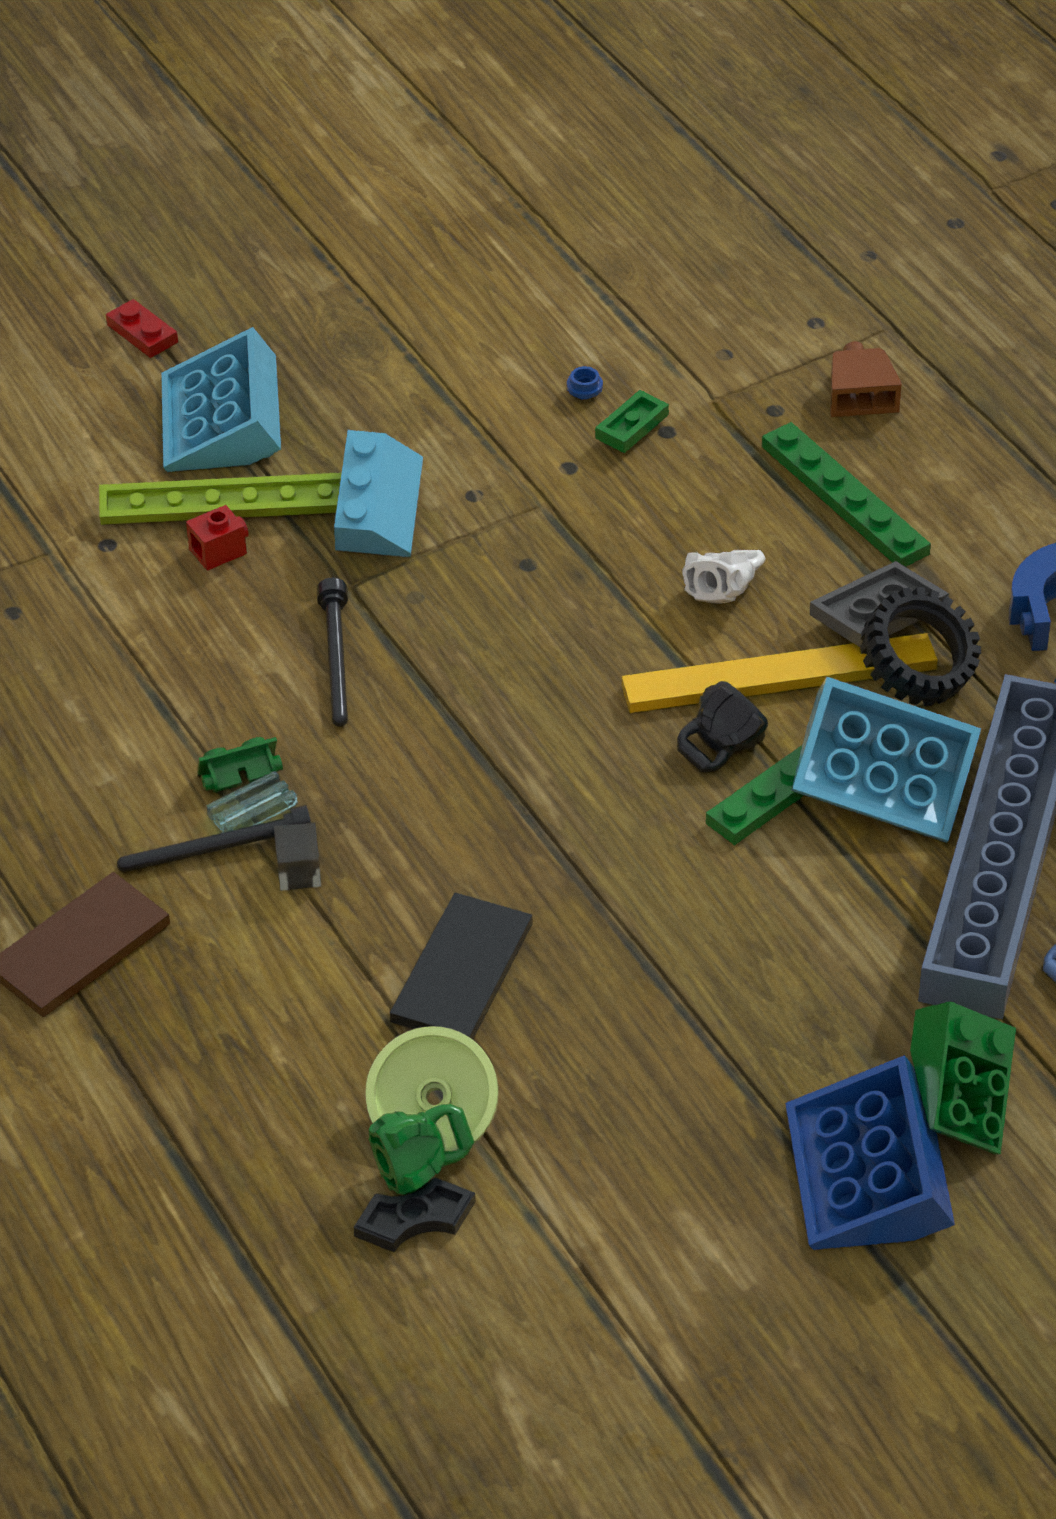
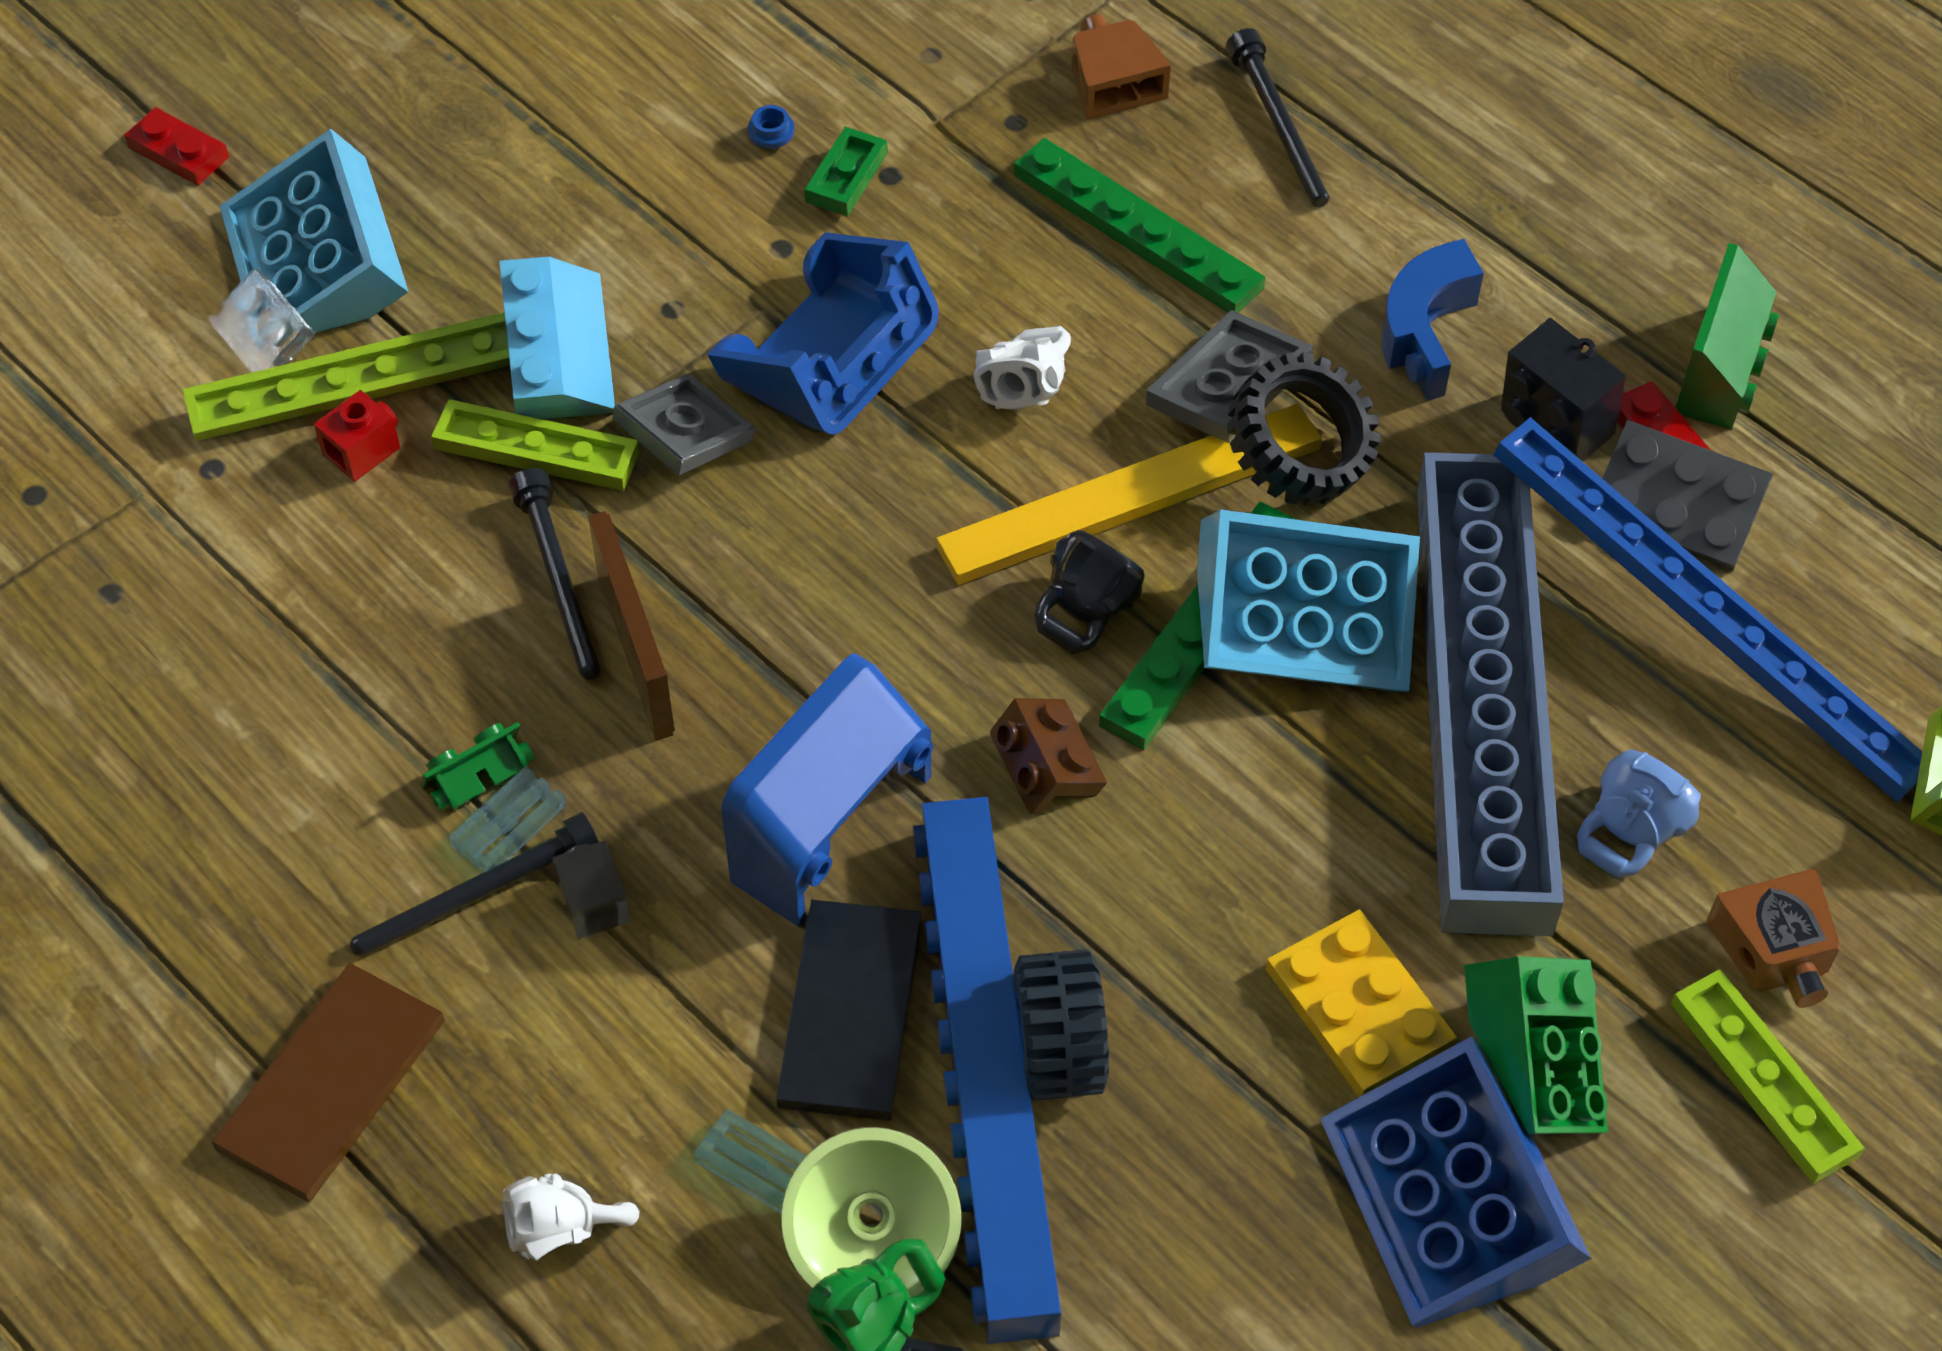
camera: 15 degrees left, 10 degrees up
none -> clear plate [207,268,315,372]
none -> lime plate [431,399,640,491]
none -> white piece [503,1174,639,1261]
none -> reddish brown tile [588,511,675,741]
none -> dark grey plate [612,373,755,475]
none -> clear light blue tile [694,1109,806,1214]
none -> blue windscreen [707,232,939,434]
none -> windscreen [721,653,933,928]
none -> blue brick [913,797,1061,1344]
none -> reddish brown bracket [990,698,1107,814]
none -> black wheel [1013,949,1109,1101]
none -> black piece [1226,28,1330,207]
none -> yellow plate [1265,909,1457,1097]

